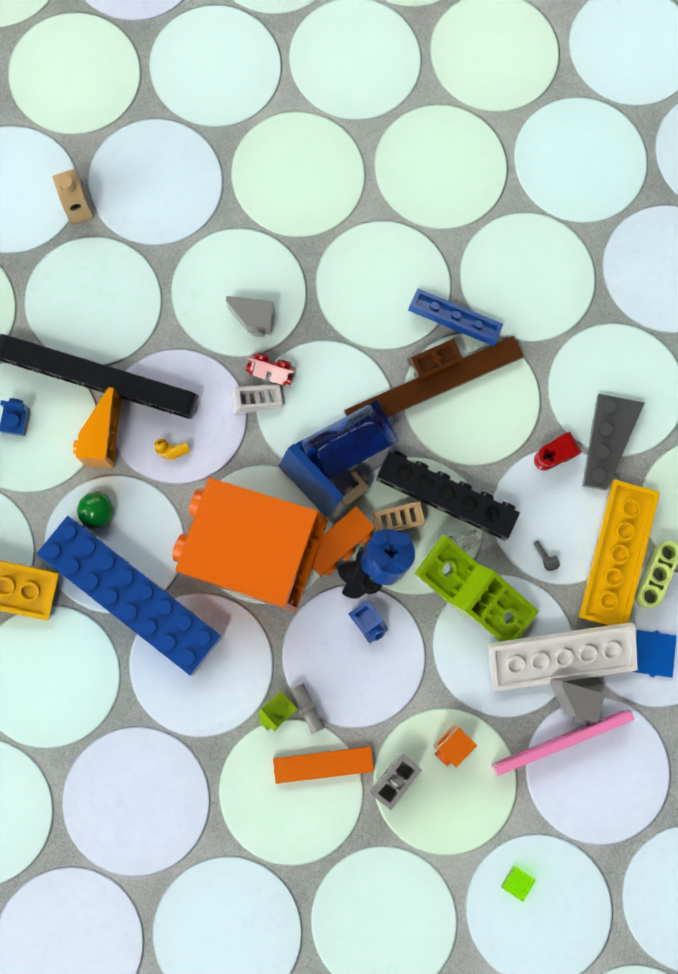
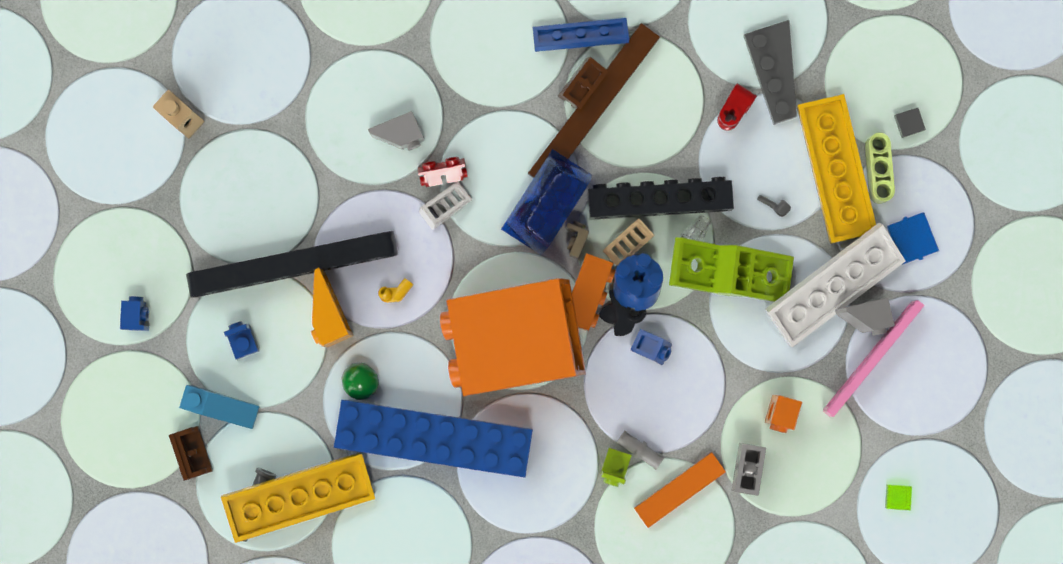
camera: 15 degrees left, 5 degrees up
blue tile [278,444,344,518] -> none

